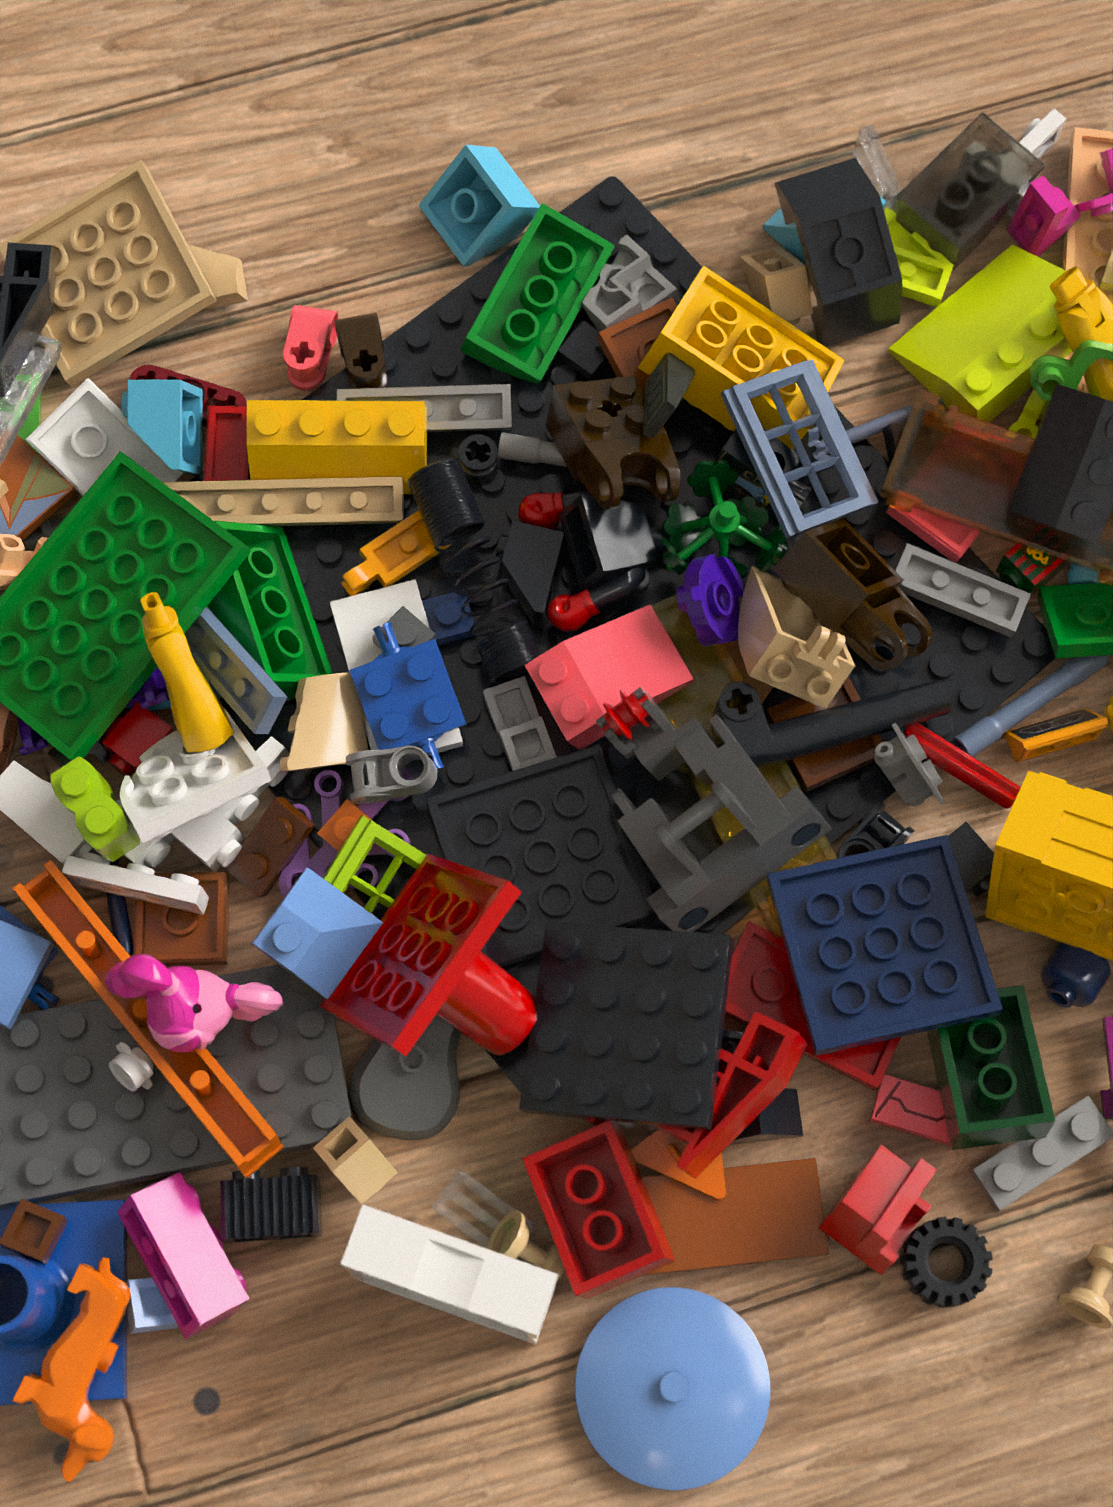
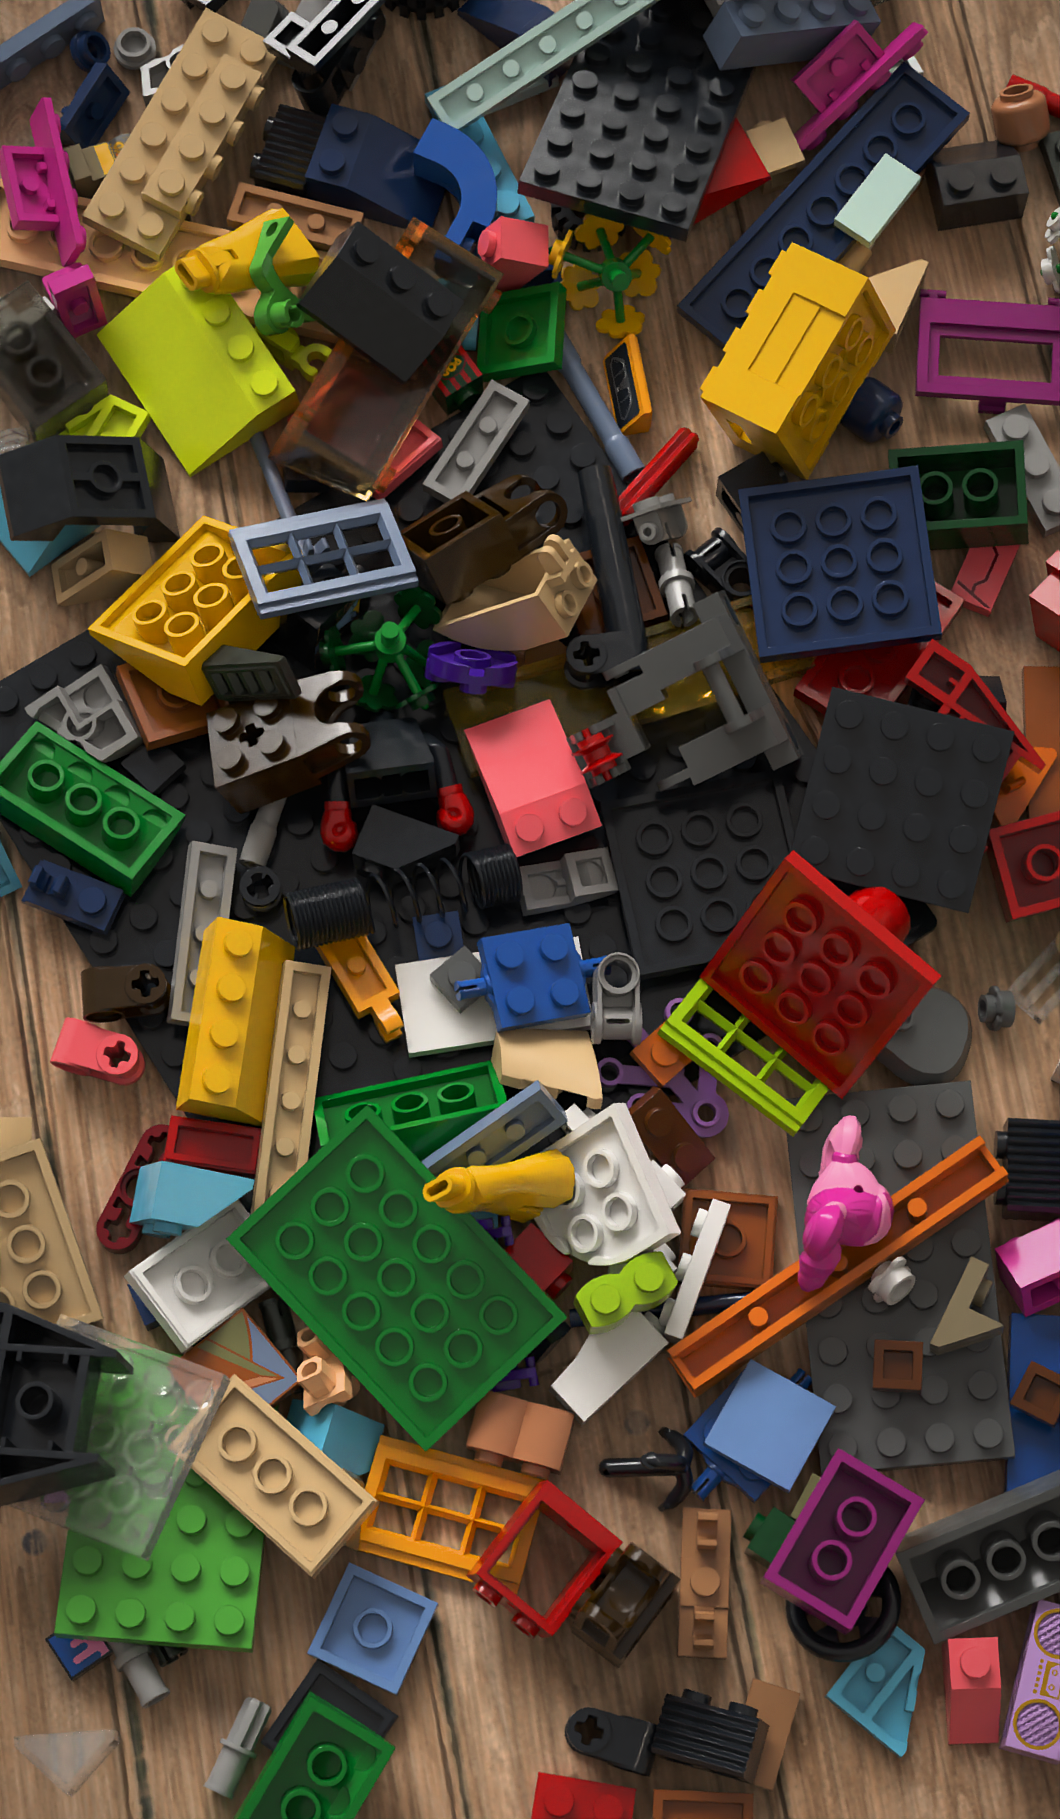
camera: 80 degrees left, 0 degrees up
medium blue slope [250,867,383,999] -> none
tan brick [313,1116,398,1205] -> none
none -> dark blue plate [21,860,126,936]
none -> light grey pin [655,543,699,627]
none -> reddish brown plate [873,1339,923,1393]
none -> dark tan slope [930,1256,1004,1356]
none -> dark grey plate [978,986,1016,1031]

